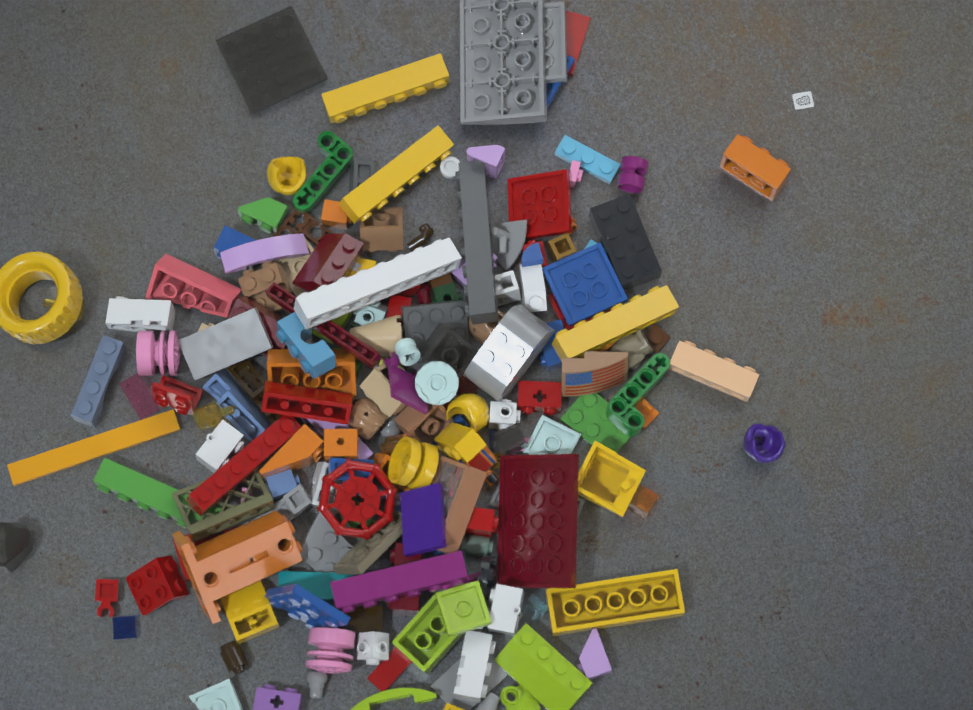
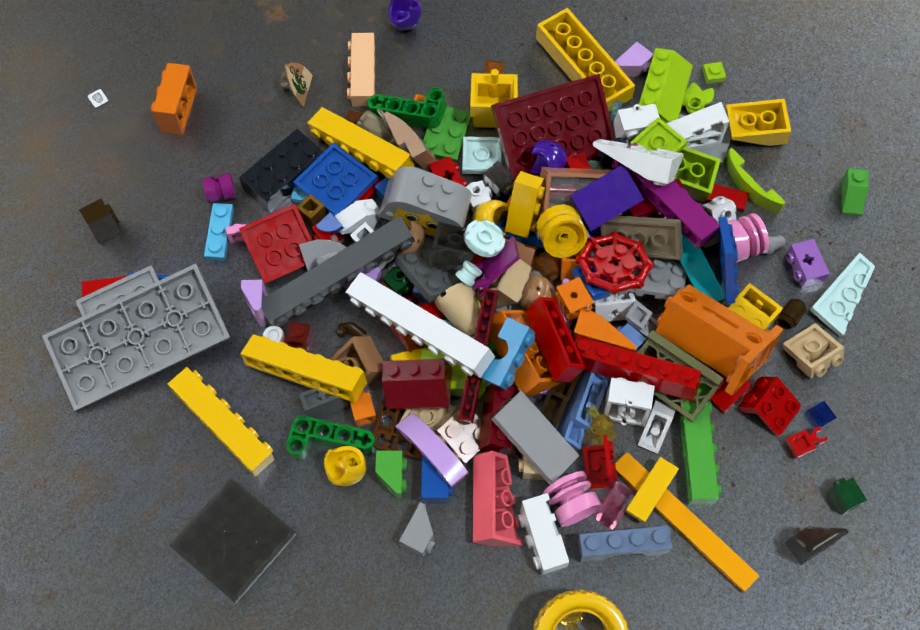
camera: 115 degrees left, 10 degrees down
none -> dark brown brick [79,198,120,243]
none -> shield [281,62,313,107]
none -> clear red brick [286,321,313,353]
none -> light grey slope [399,502,435,558]
none -> dark purple piece [531,140,567,175]
none -> white wedge [593,139,684,186]
none -> yellow tile [625,457,679,523]
none -> white slope [638,400,675,454]
none -> tan plate [783,323,844,379]
none -> dark green brick [829,477,868,515]

